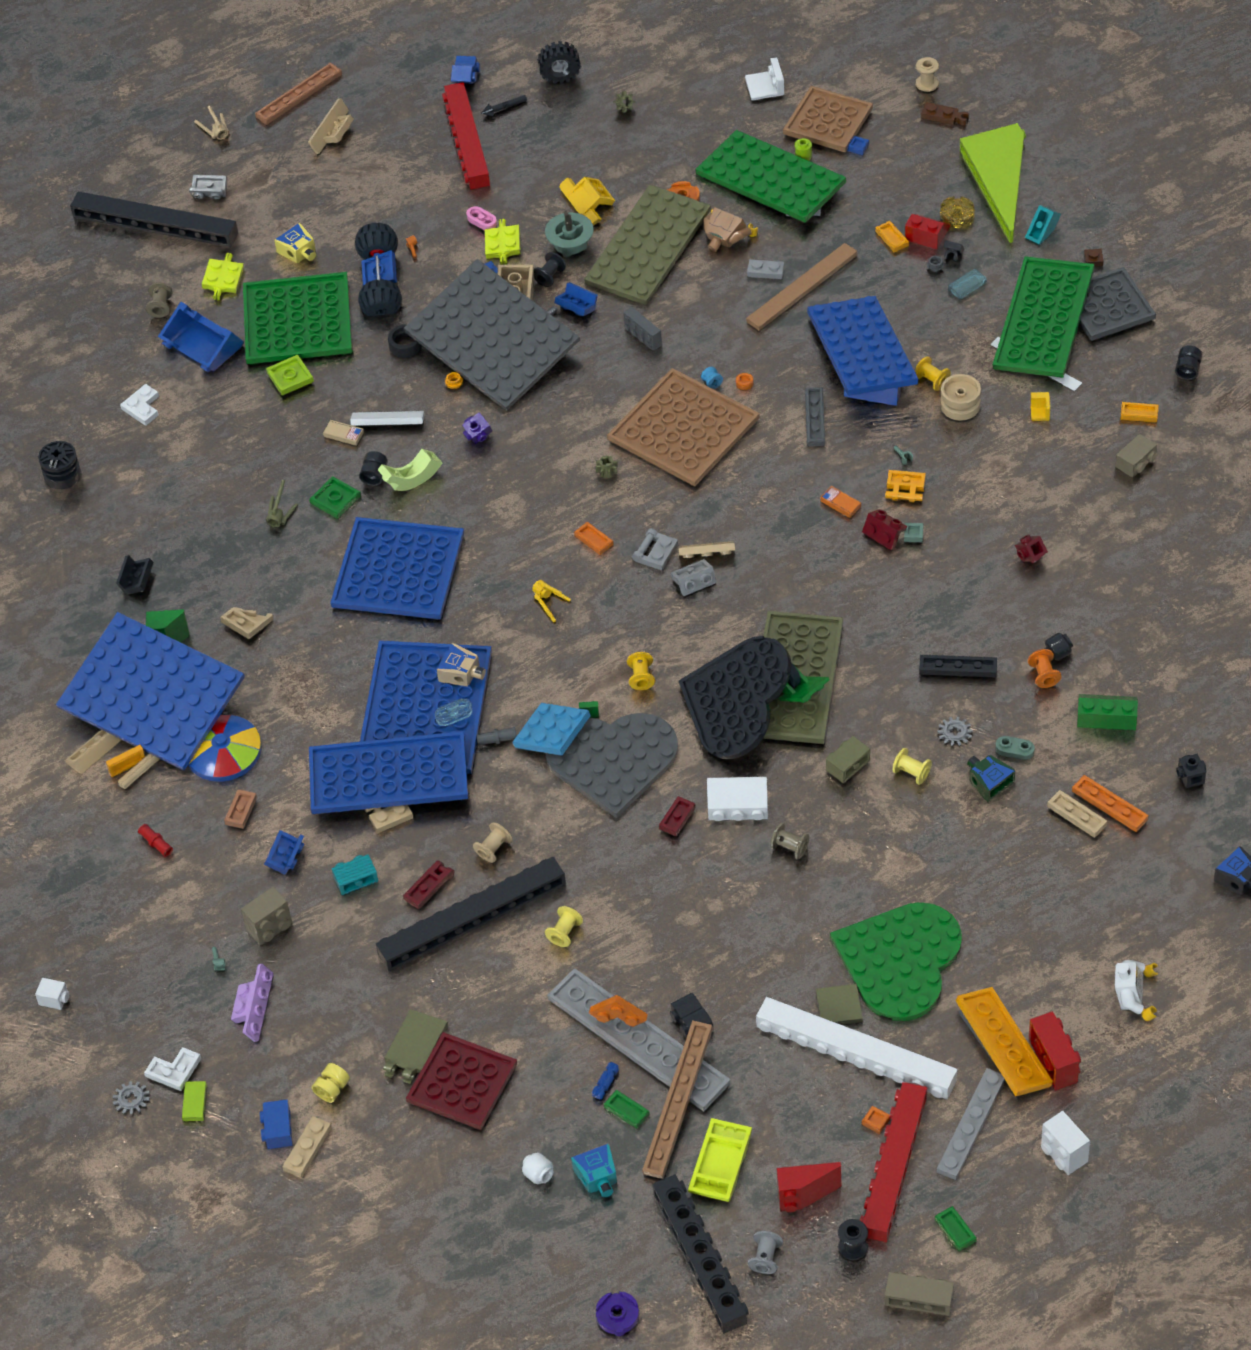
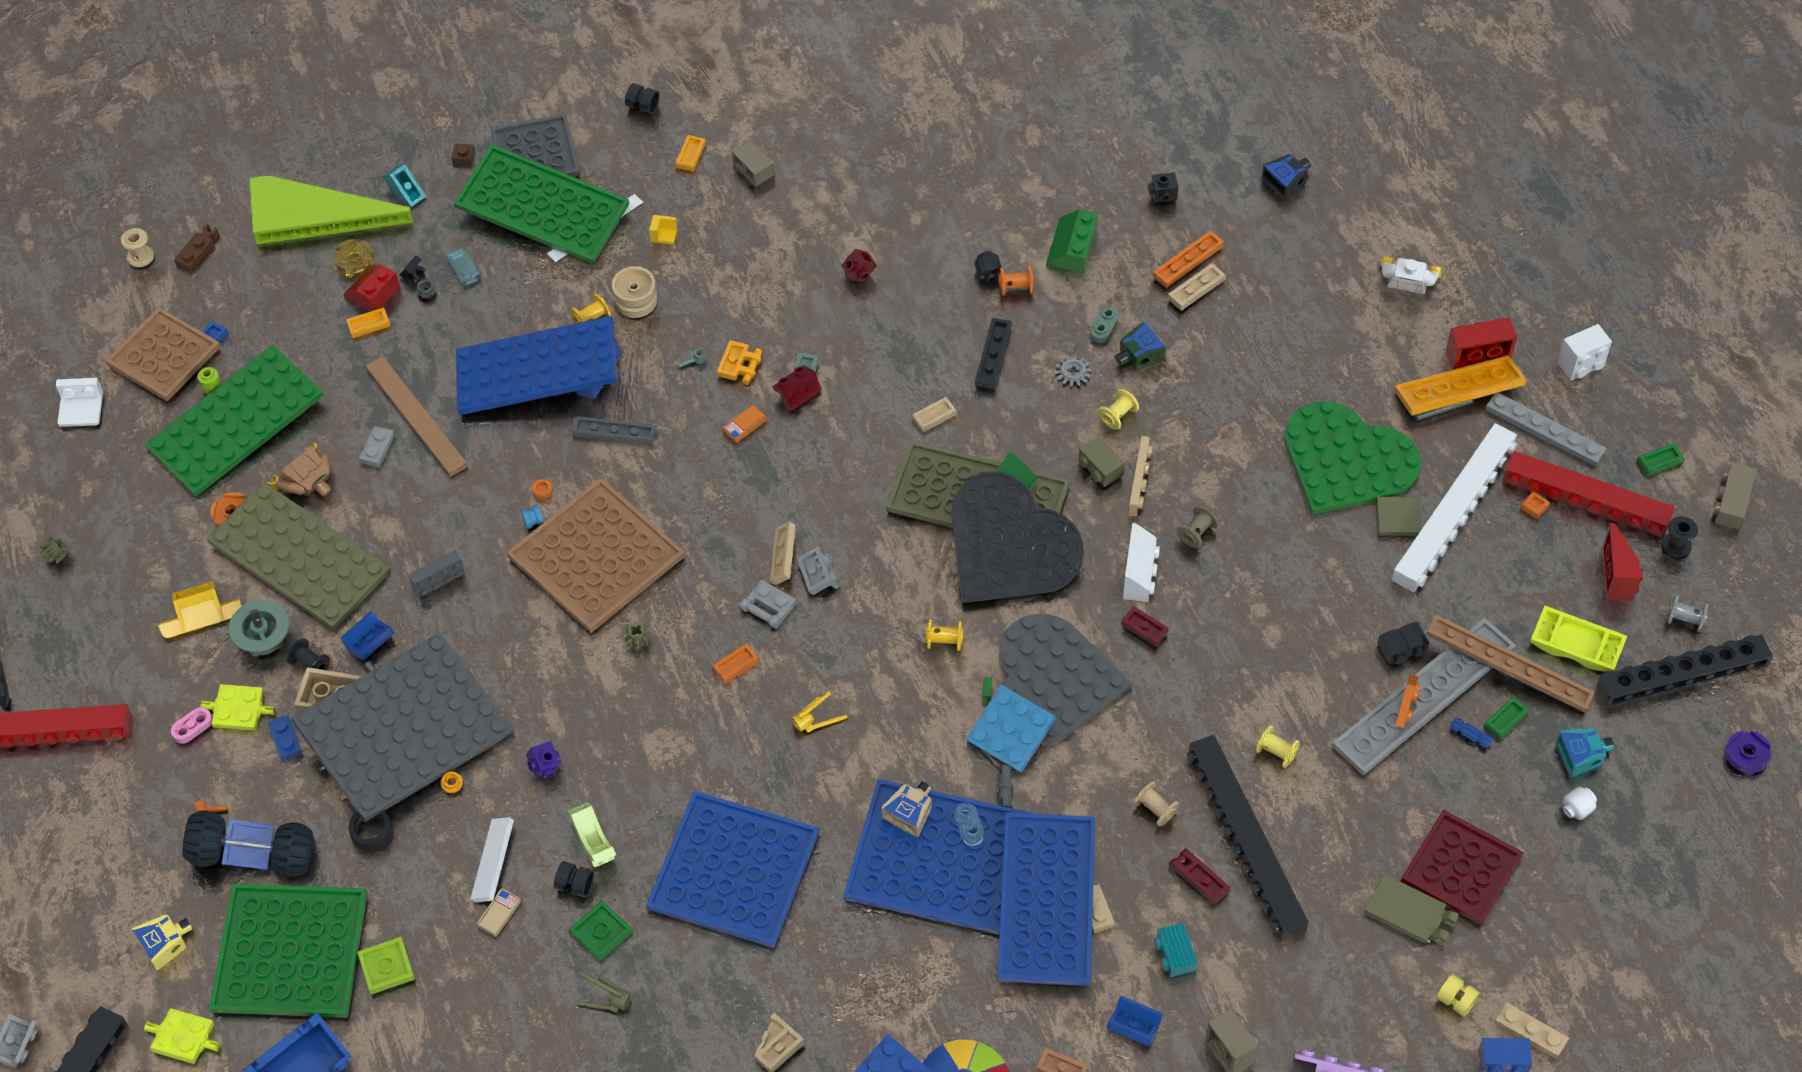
camera: 85 degrees left, 5 degrees up
none -> tan tile [912,397,957,433]
none -> tan plate [1129,436,1153,517]

